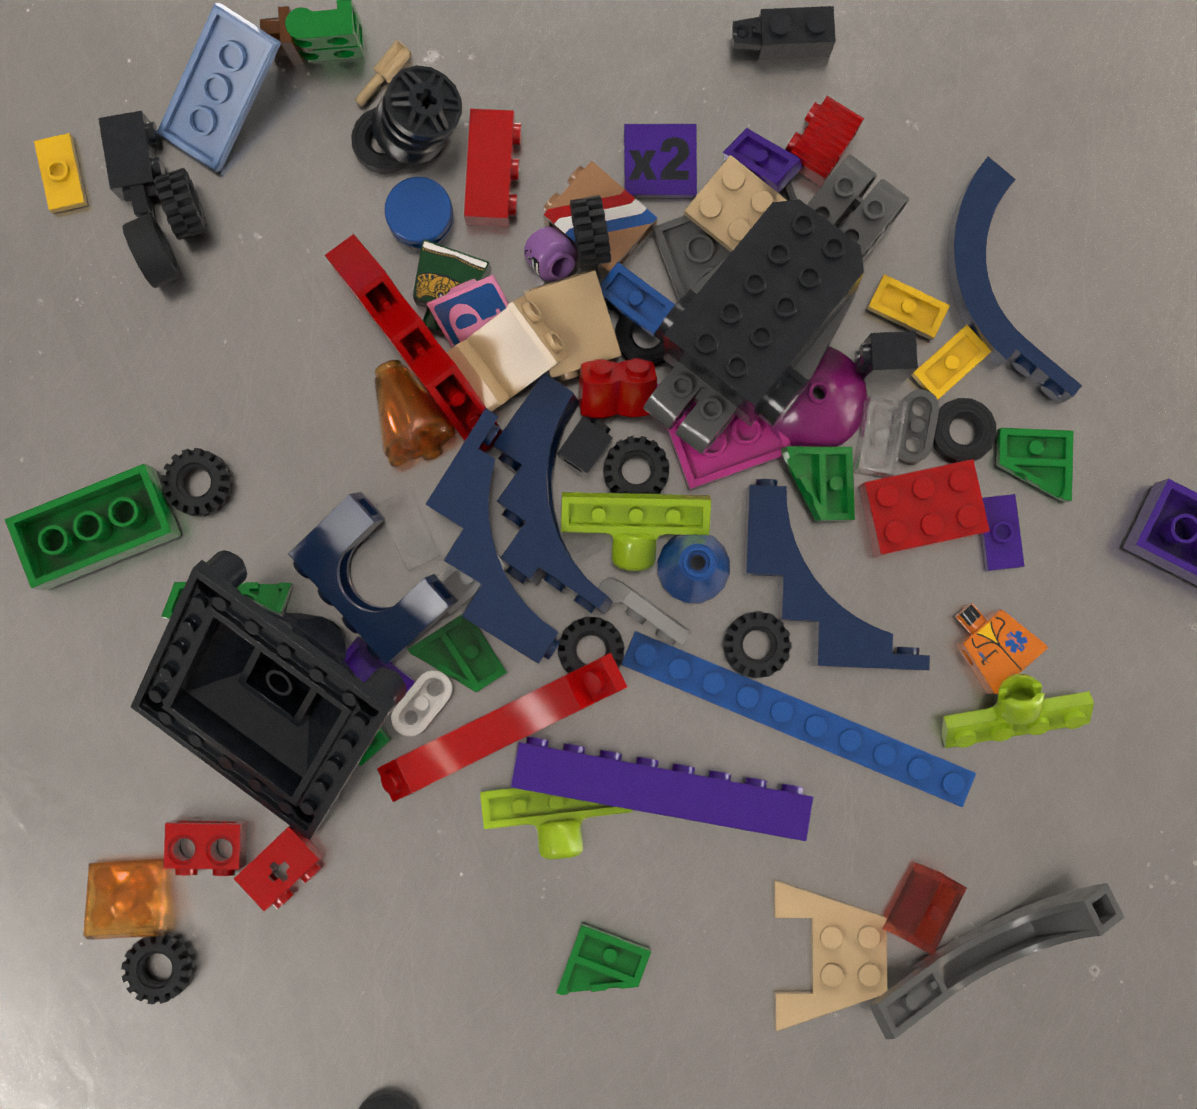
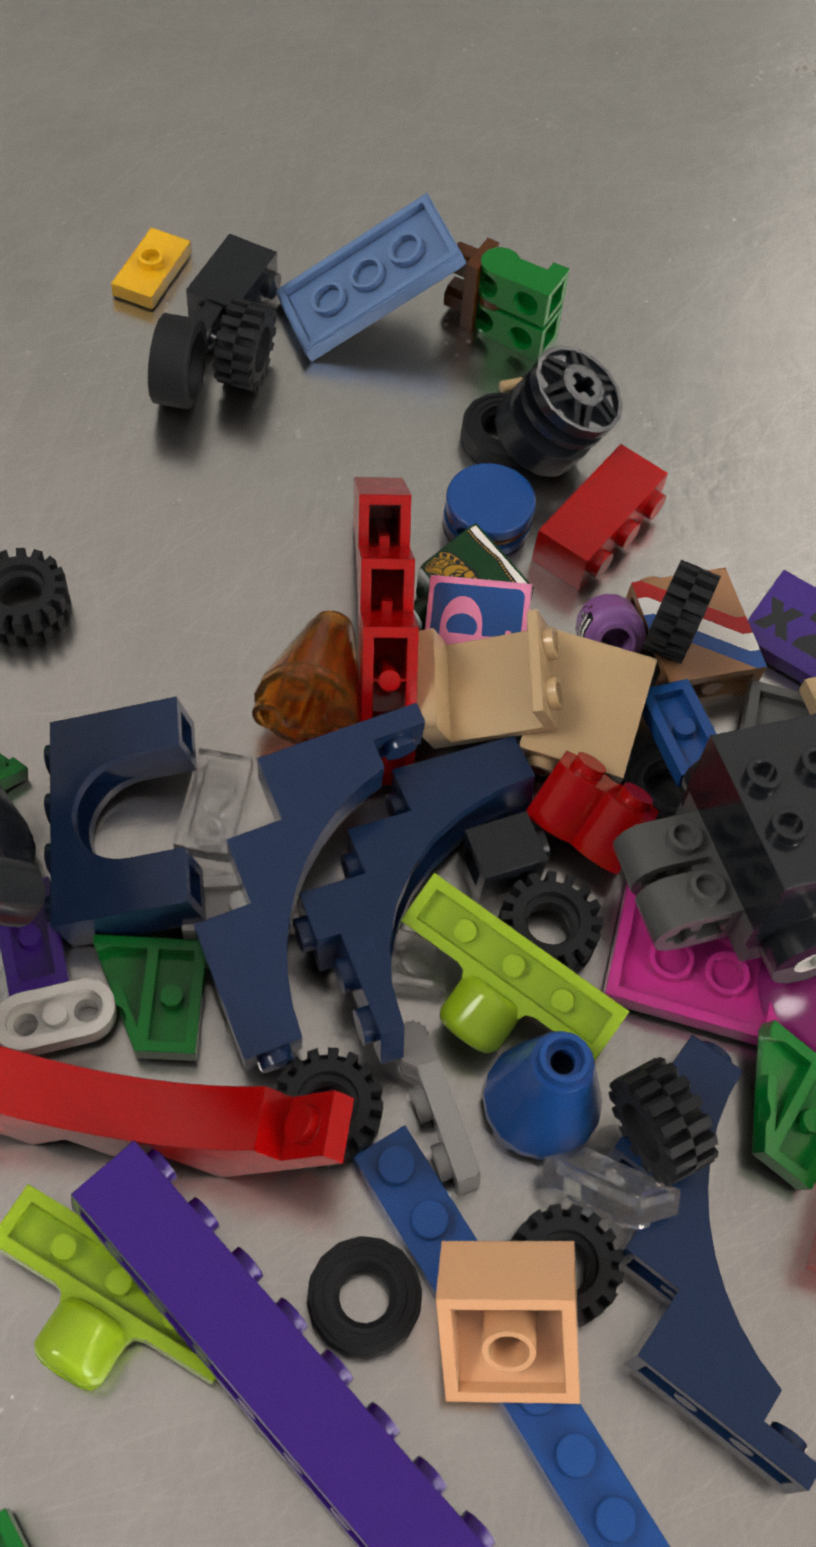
camera: 30 degrees right, 25 degrees down
none -> black tyre [307,1236,422,1360]
none -> light nougat slope [436,1241,580,1404]
none -> clear plate [542,1148,681,1229]
none -> black tyre [609,1057,719,1187]

